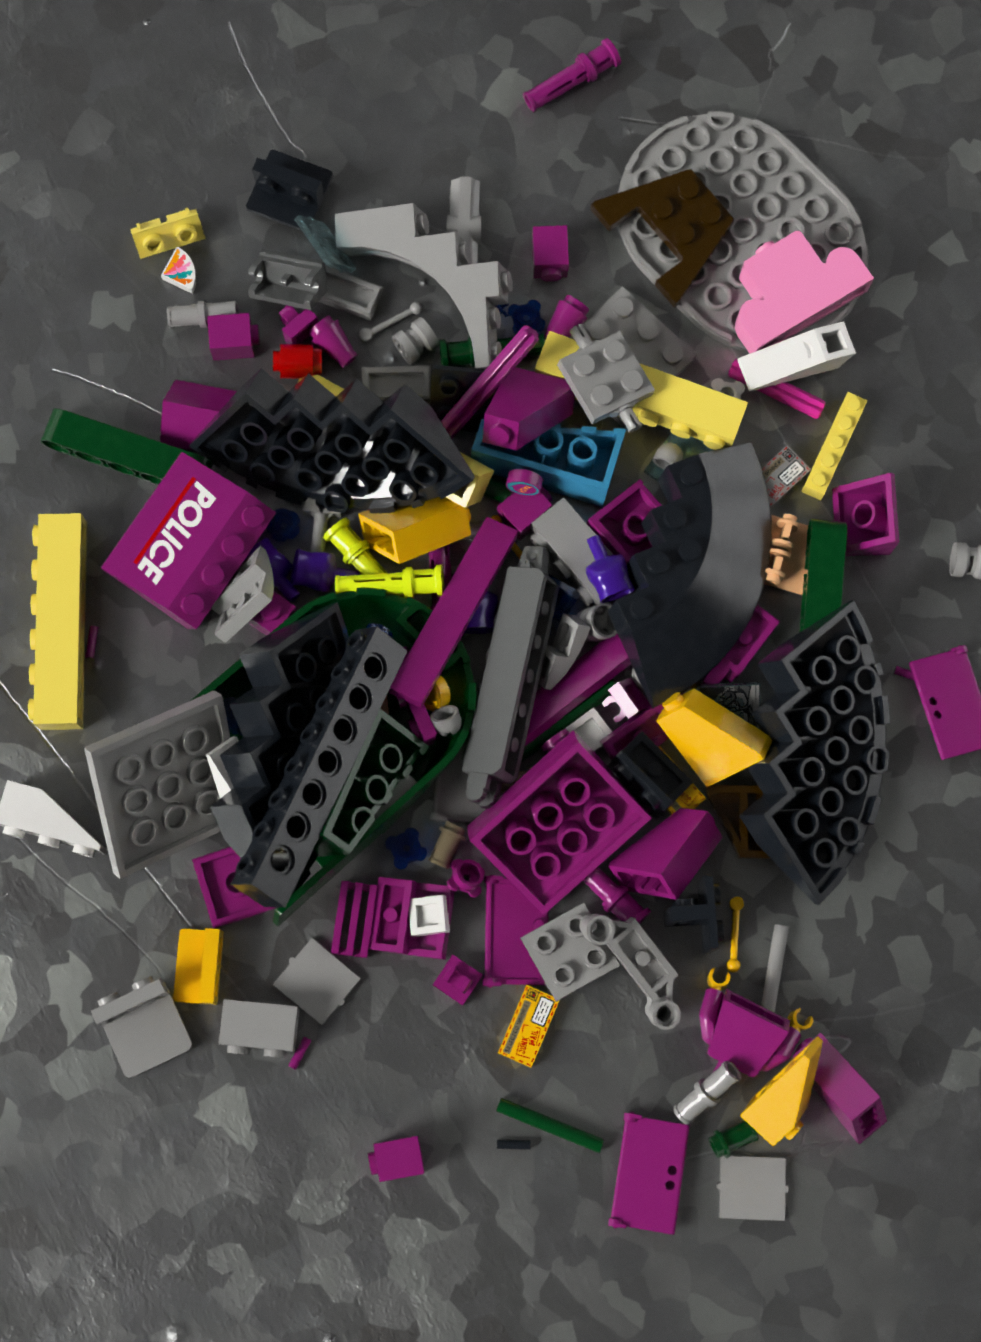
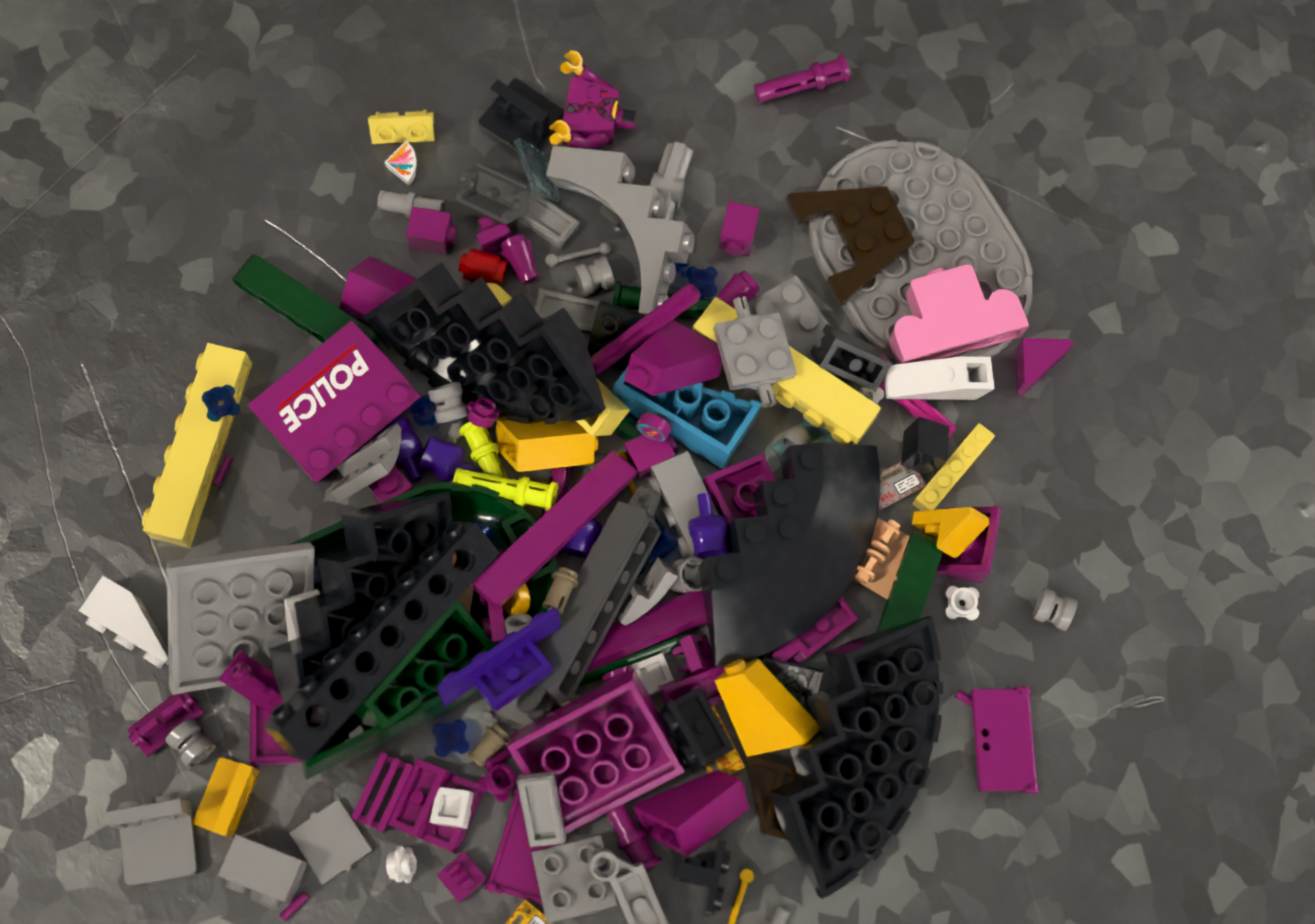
camera: 15 degrees right, 5 degrees down
none -> magenta hinge [127,692,205,758]
none -> light grey wheel [165,718,216,768]
none -> clear blue plate [202,385,240,422]
none -> magenta hinge [218,650,284,714]
none -> white plate [386,846,417,883]
none -> light grey wheel [428,382,468,423]
none -> dark purple bracket [437,607,561,712]
none -> magenta plate [467,397,500,428]
none -> magenta piece [486,748,512,769]
none -> light grey tile [517,771,567,847]
none -> dark tan pin [542,567,579,615]
none -> magenta torso [549,50,636,150]
none -> black brick [810,324,892,392]
none -> black brick [901,417,949,475]
none -> yellow slope [912,507,990,558]
none -> white plate [945,586,979,621]
none -> magenta slope [1016,338,1074,397]

